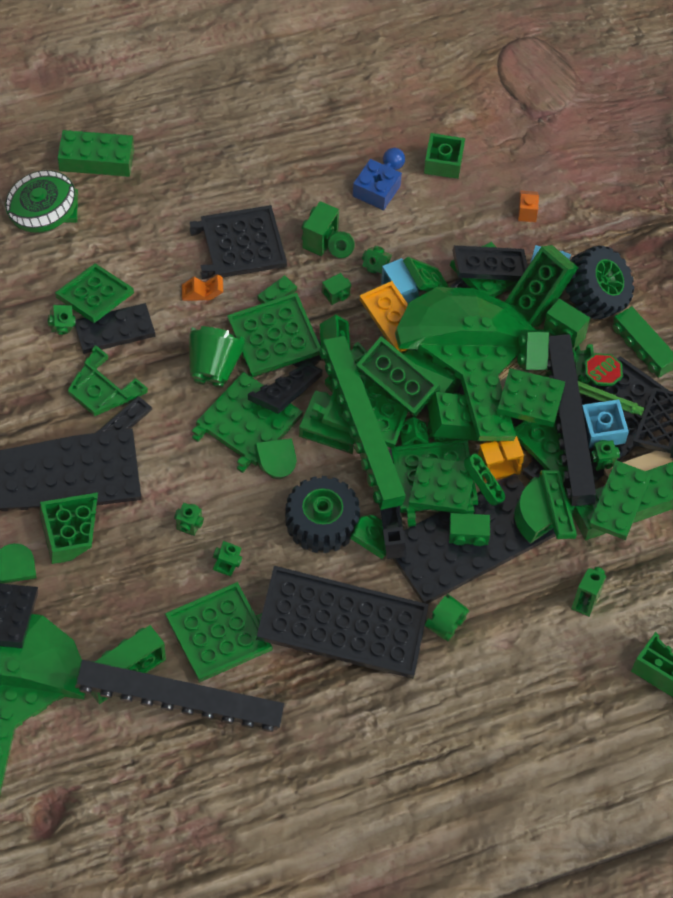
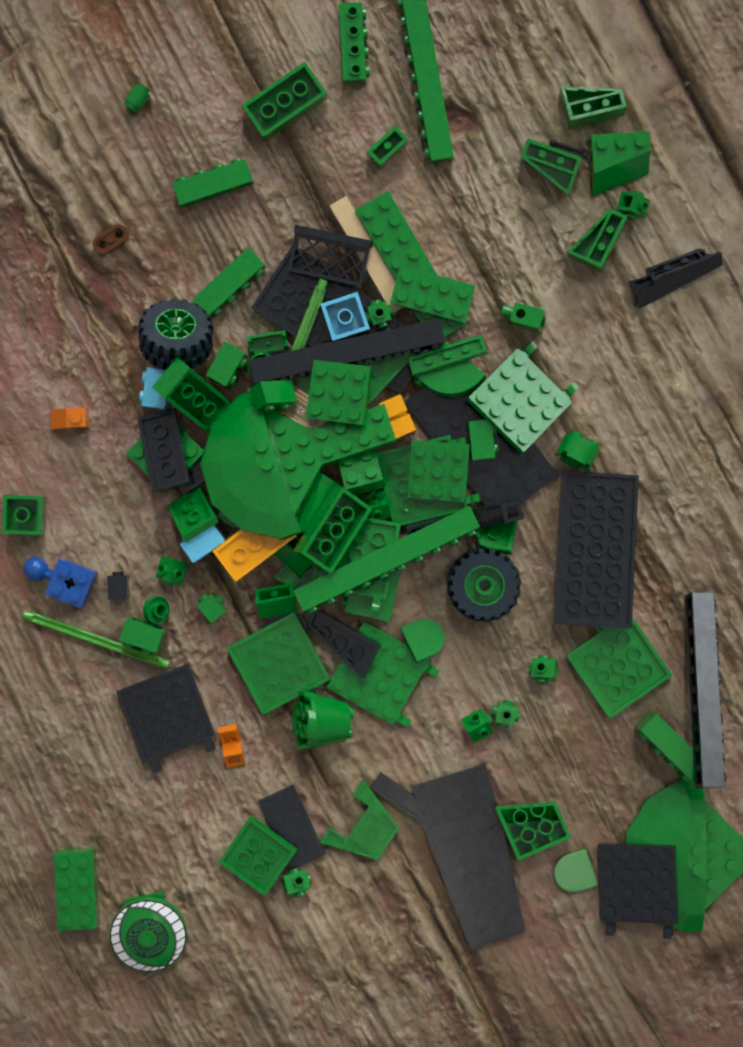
camera: 95 degrees left, 30 degrees up
green plate [257,275,297,304] -> none
green beam [464,454,505,506] -> none
piece [585,353,623,386] -> none
none -> bright green piece [22,610,170,669]
none -> black brick [107,572,130,599]
none -> green brick [461,709,494,743]
none -> plate [467,342,579,454]
none -> black wedge [629,249,723,308]

